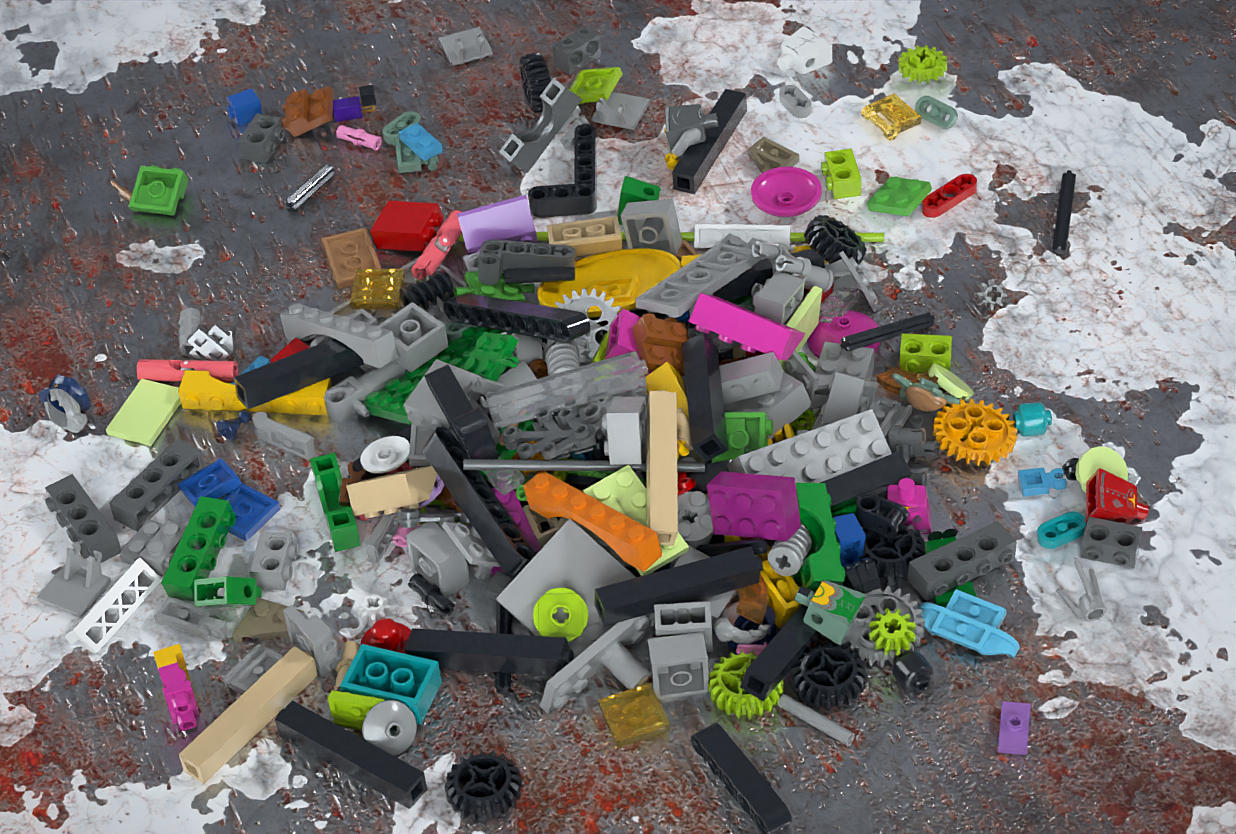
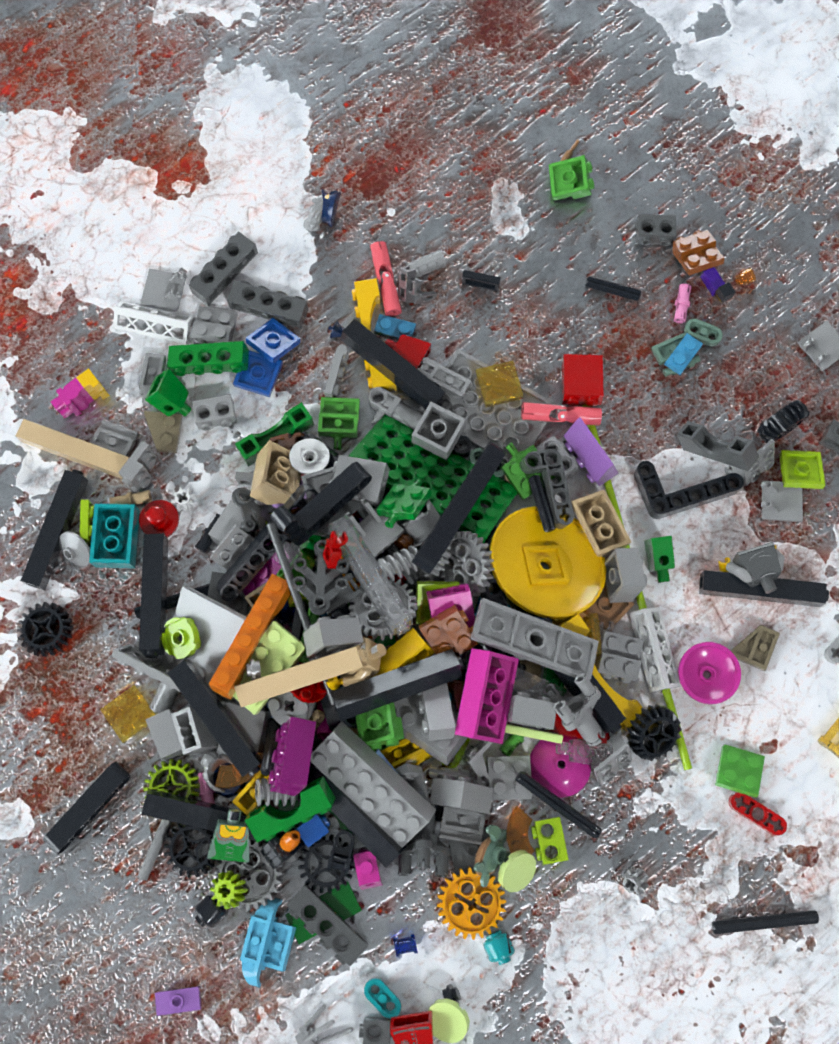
camera: 70 degrees right, 30 degrees up
yellowish green tile [106,379,181,446] -> none
blue brick [226,88,263,126] -> none
light grey arch [280,303,399,368] -> none
medium nougat tile [321,227,384,289] -> none
black piece [399,268,454,310] -> none
lime brick [821,148,861,200] -> none
dark azure plate [1017,468,1067,497] -> none
none -> light grey plate [246,659,261,680]
none -> orange hose [280,830,300,852]
none -> bright green plate [318,397,360,450]
none -> red plate [322,531,348,569]
none -> clear blue bush [393,934,418,958]
none -> black tile [462,270,501,292]
none -> clear orange hose [735,267,756,286]

